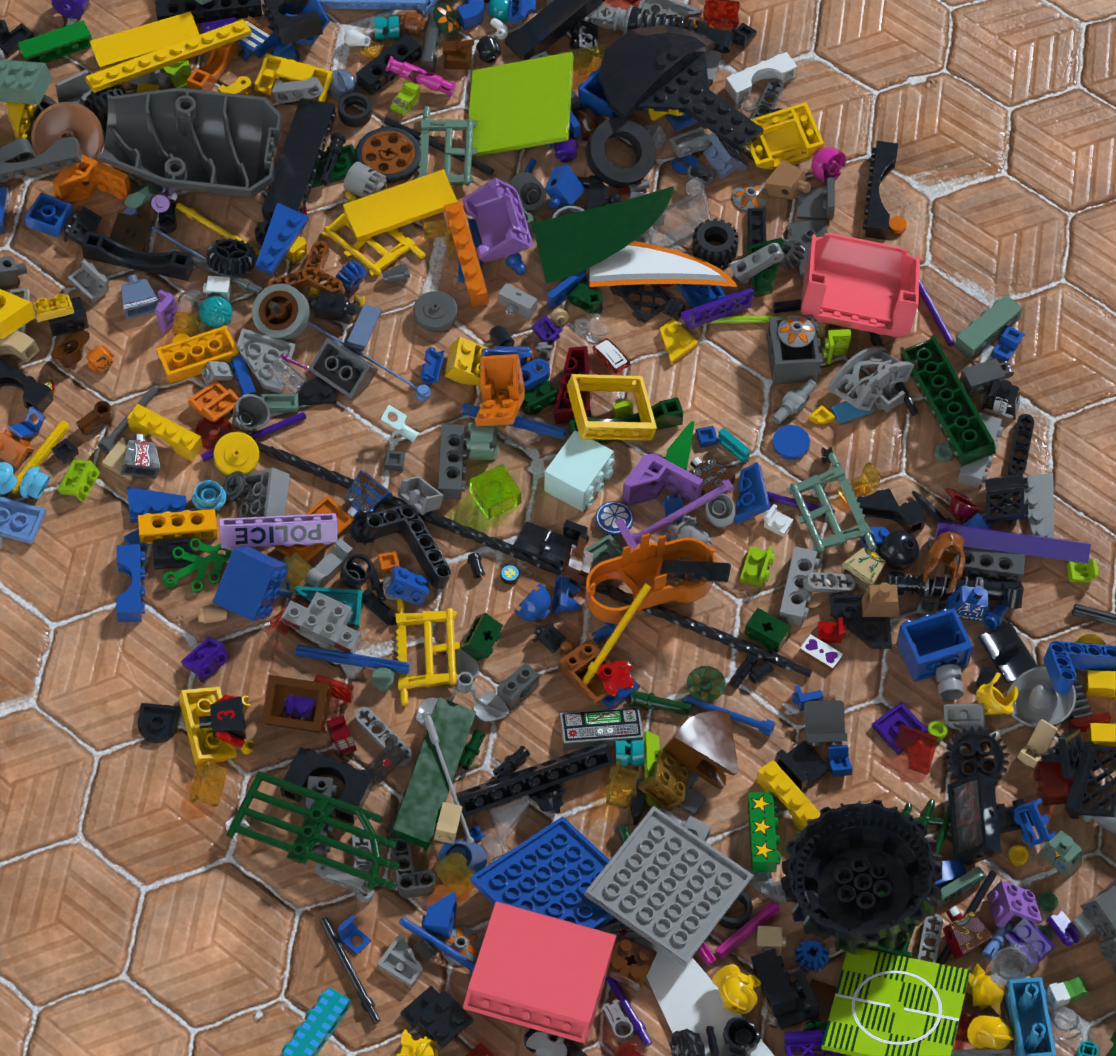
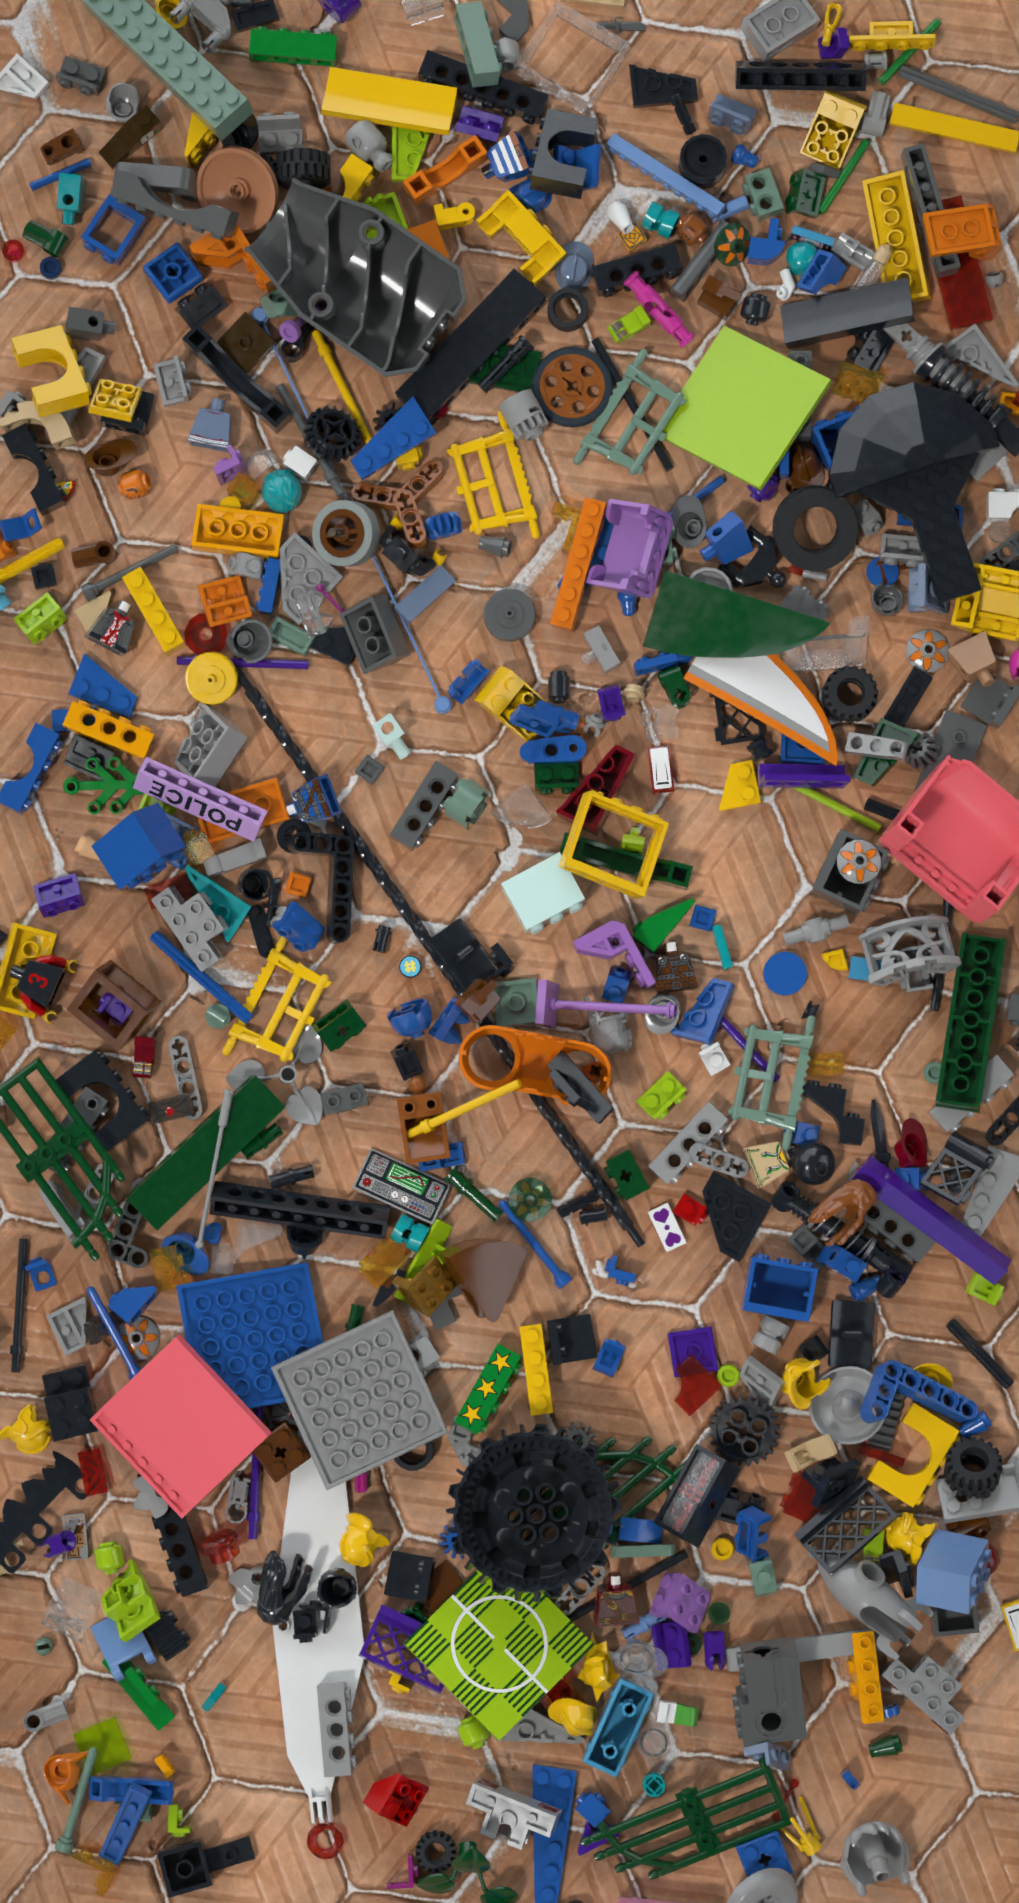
camera: 30 degrees right, 25 degrees up
yellow plate [86,19,252,93] -> none
medium azure piece [192,480,226,512] -> none
dark grey gear [223,471,248,501] -> none
light grey leg [272,77,324,104] -> none
clear red tile [314,675,354,703] -> none
yellow arch [343,169,458,242] -> none
light grey window [398,476,444,515] -> none
tan bracket [434,802,462,844] -> none
blue axle [461,403,567,439] -> none
clear neon green brick [469,464,522,520] -> none
orange bracket [475,354,525,427] -> none
blue pin [591,622,616,644] -> none
dish [595,501,634,536] -> none
red plate [597,661,634,697] -> none
dark pink axle [715,901,780,959] -> none
black brick [751,949,799,1017] -> none
tan brick [756,926,786,954] -> none
dark grey bracket [804,700,847,746] -> none
lime bracket [822,329,851,364] -> none
medium nougat torso [861,582,900,617] -> none

